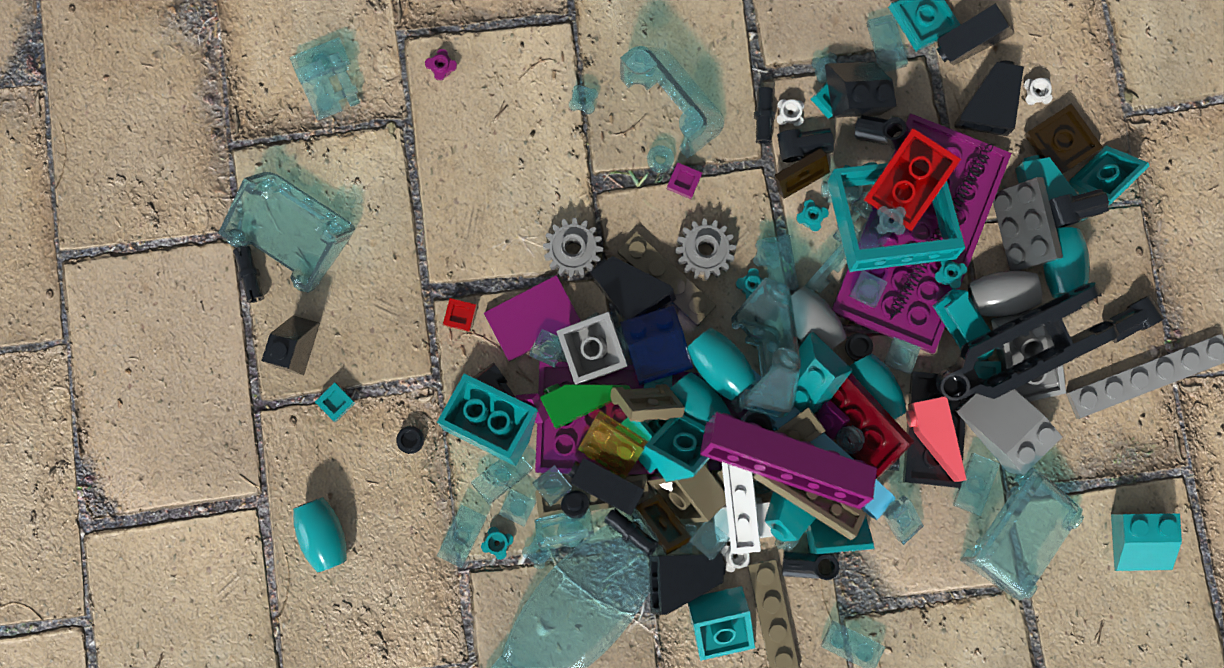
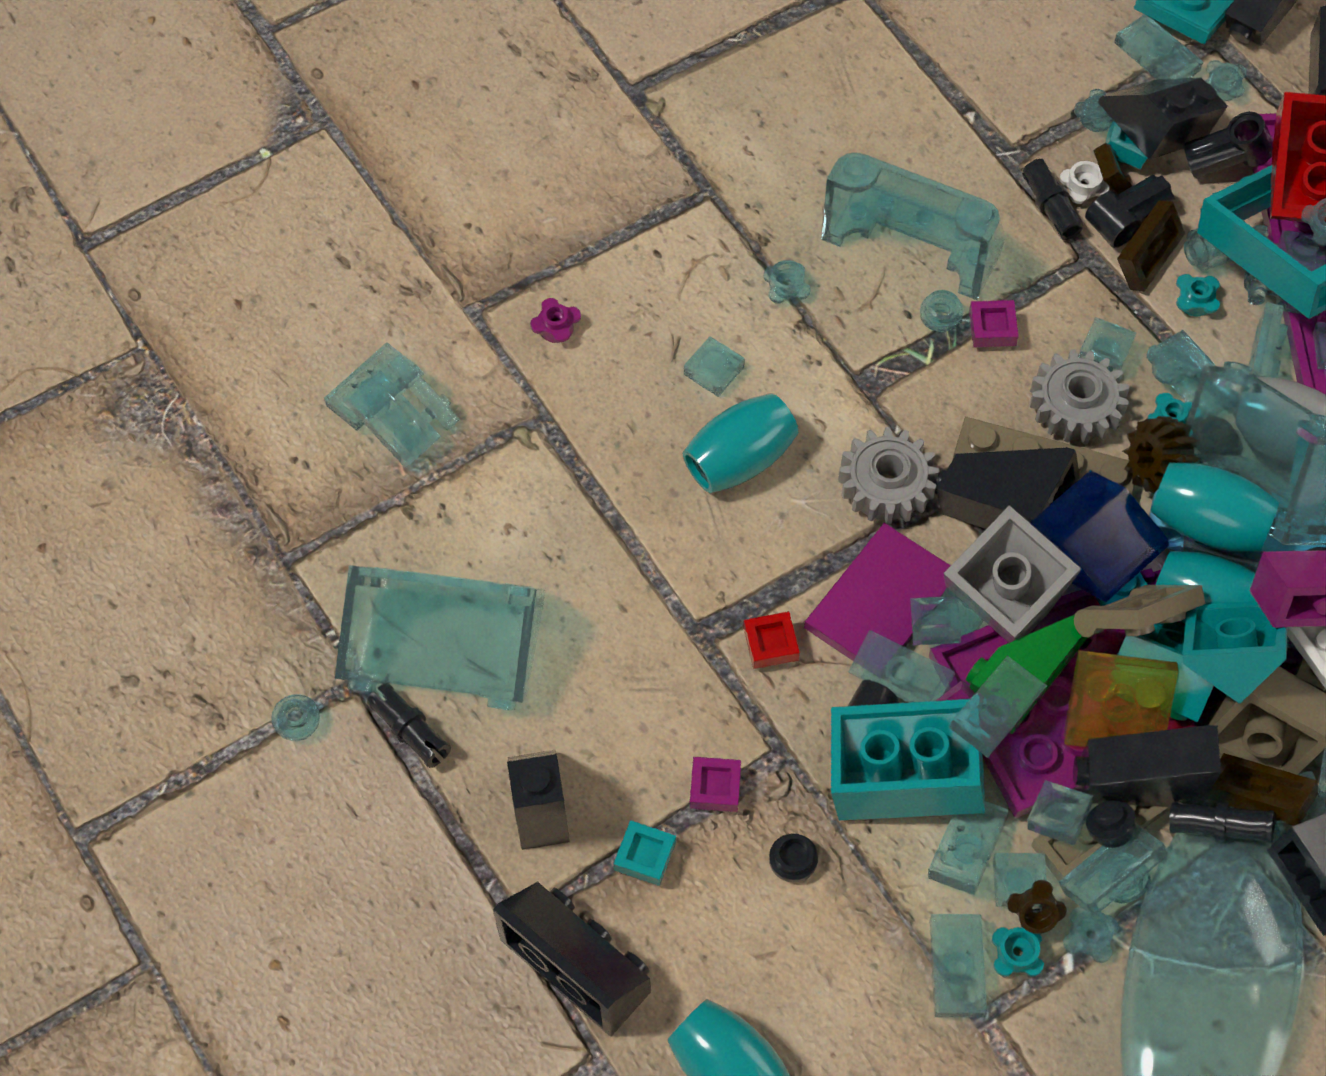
camera: 25 degrees left, 20 degrees down
none -> clear light blue plate [271,694,320,741]
none -> black slope [493,882,651,1037]
none -> teal piece [682,393,799,493]
none -> clear light blue plate [684,336,745,397]
none -> magenta plate [689,757,741,812]
none -> clear light blue plate [848,630,956,703]
none -> clear light blue plate [949,656,1047,758]
none -> dark brown plate [1007,880,1067,934]
none -> clear light blue plate [1078,317,1136,372]
none -> dark brown tile [1093,143,1134,195]
none -> dark brown gear [1122,416,1201,494]
none -> clear light blue plate [1205,60,1247,101]

